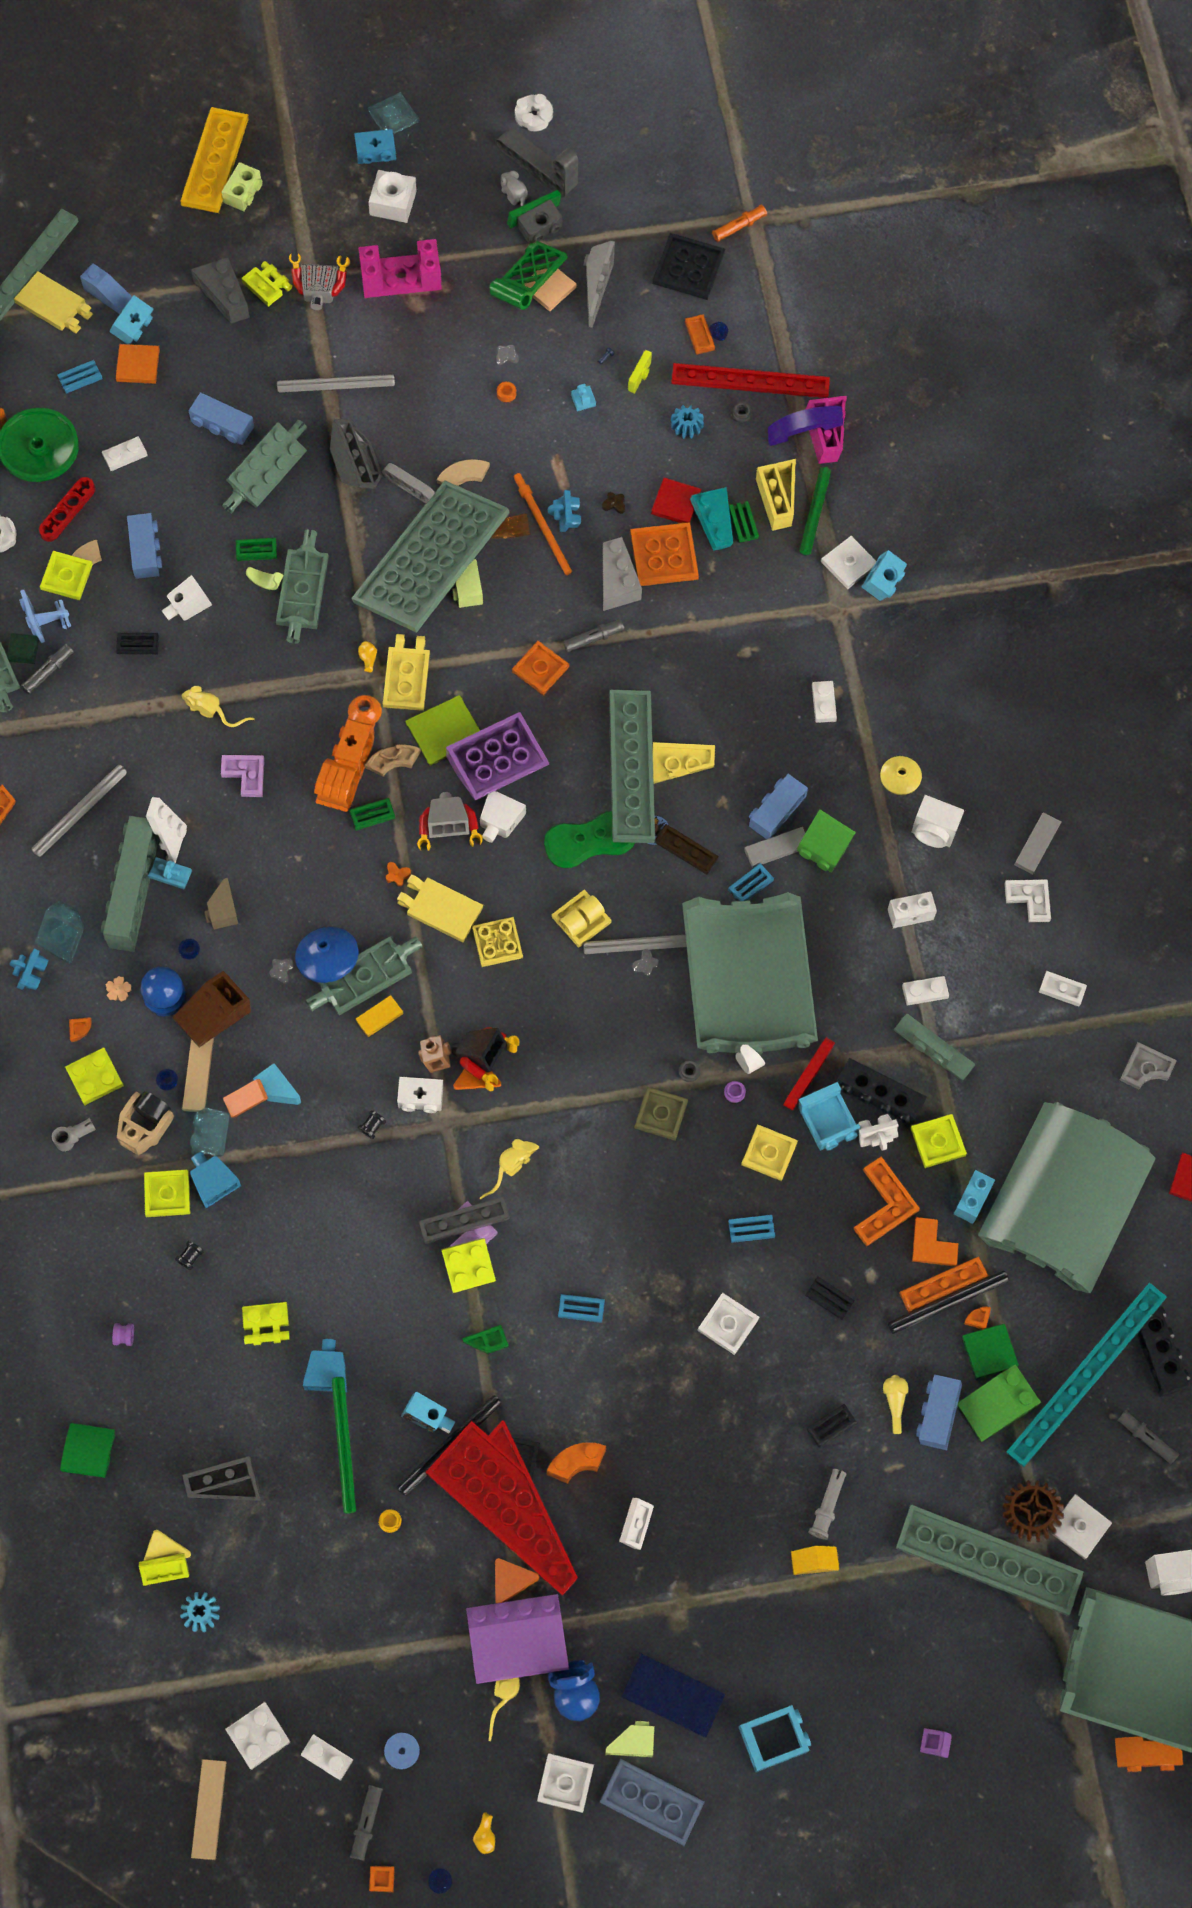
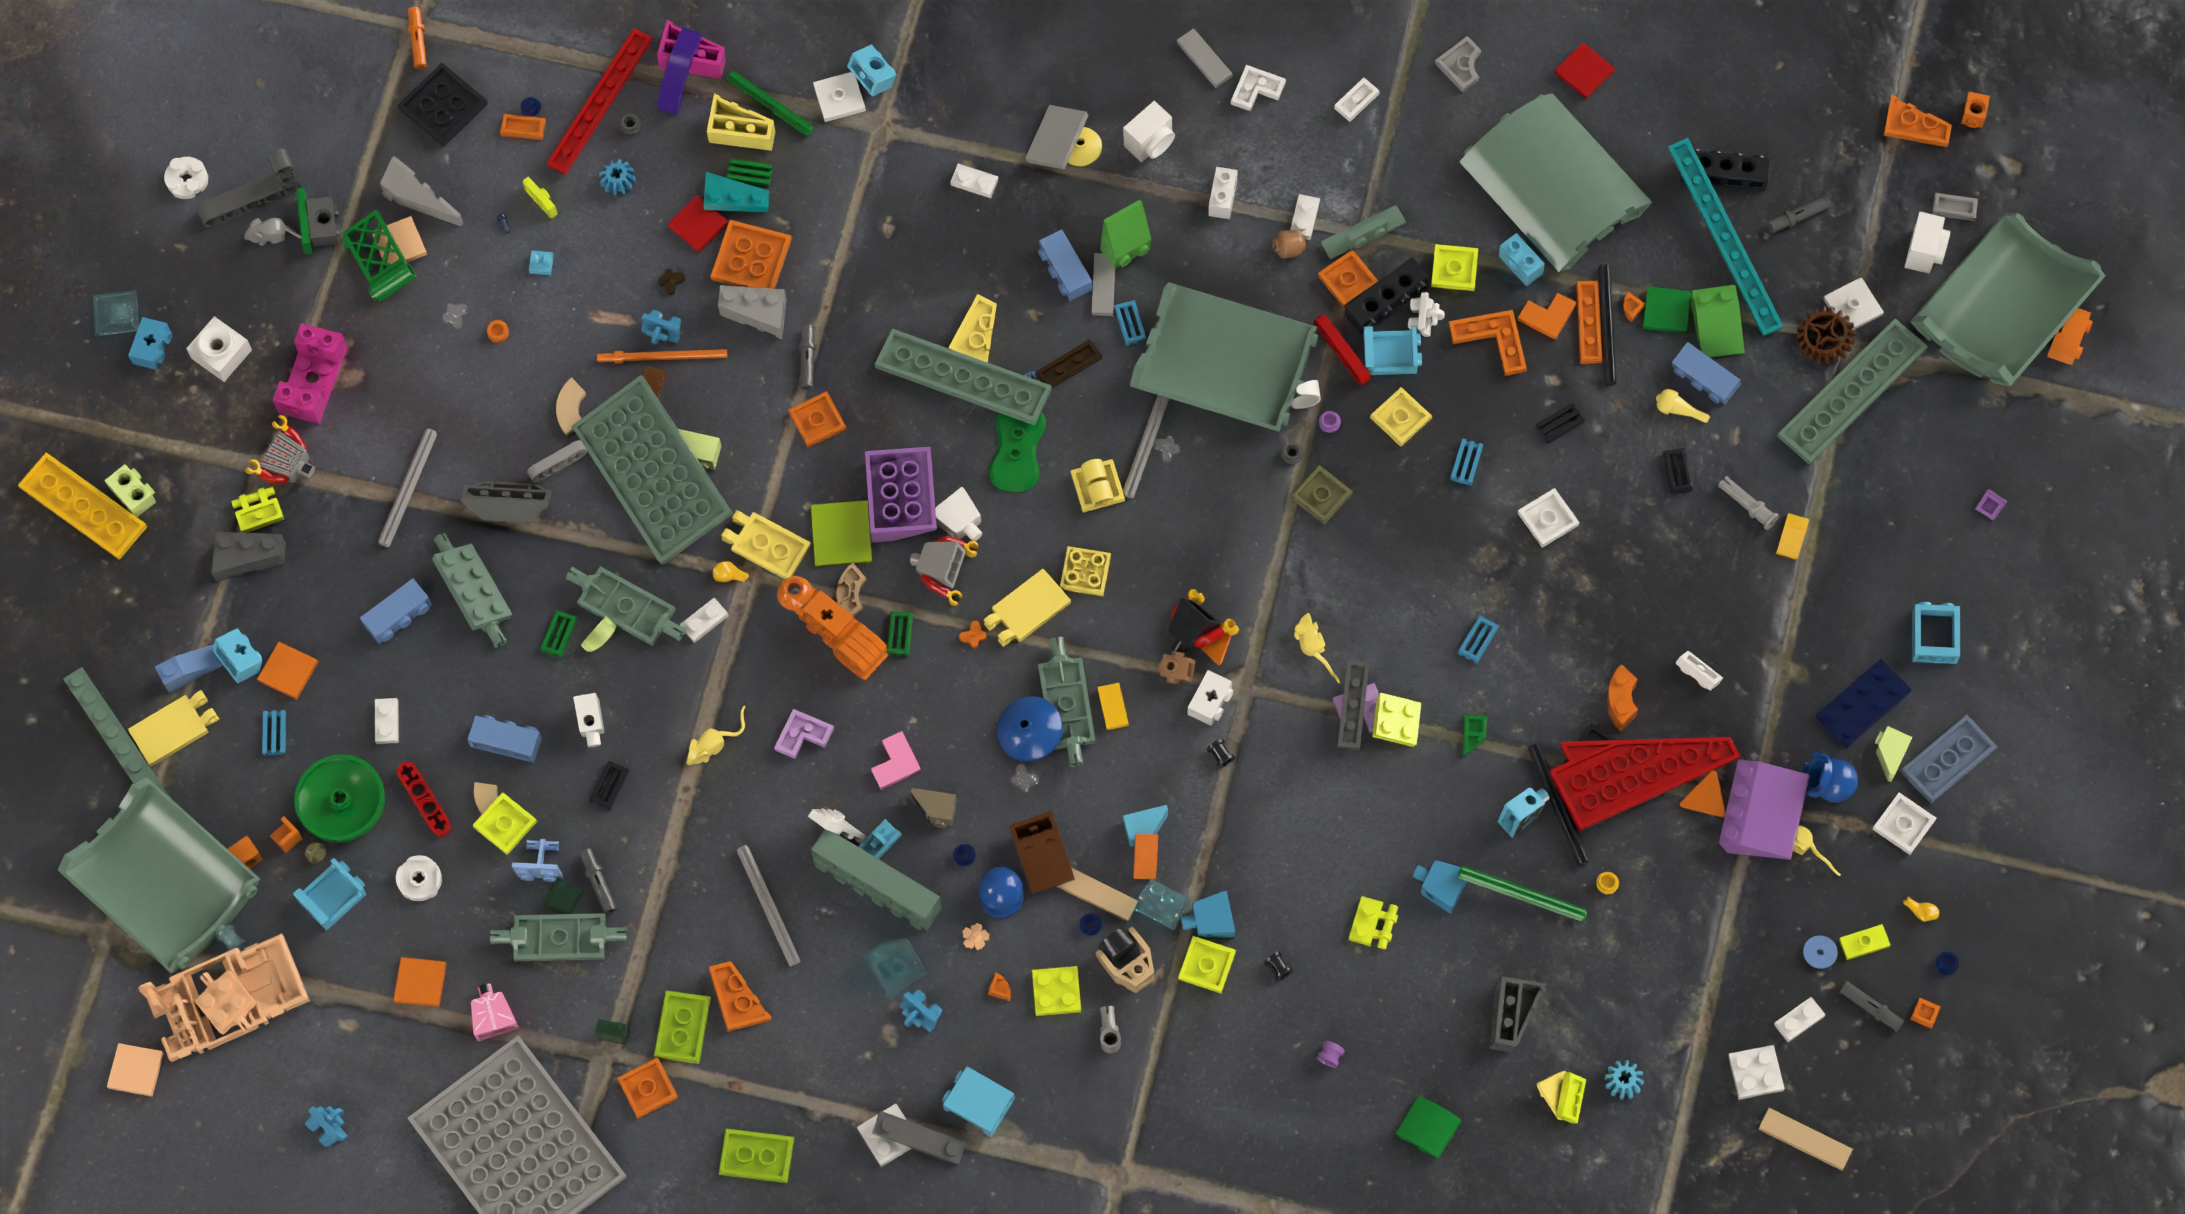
camera: 60 degrees left, 0 degrees up
none -> white plate [680,598,729,643]
none -> bright pink tile [871,731,921,790]
none -> light grey tile [1025,105,1089,169]
none -> medium nougat head [1272,230,1306,259]
none -> orange plate [1318,249,1379,308]
none -> neon yellow plate [1839,924,1890,960]

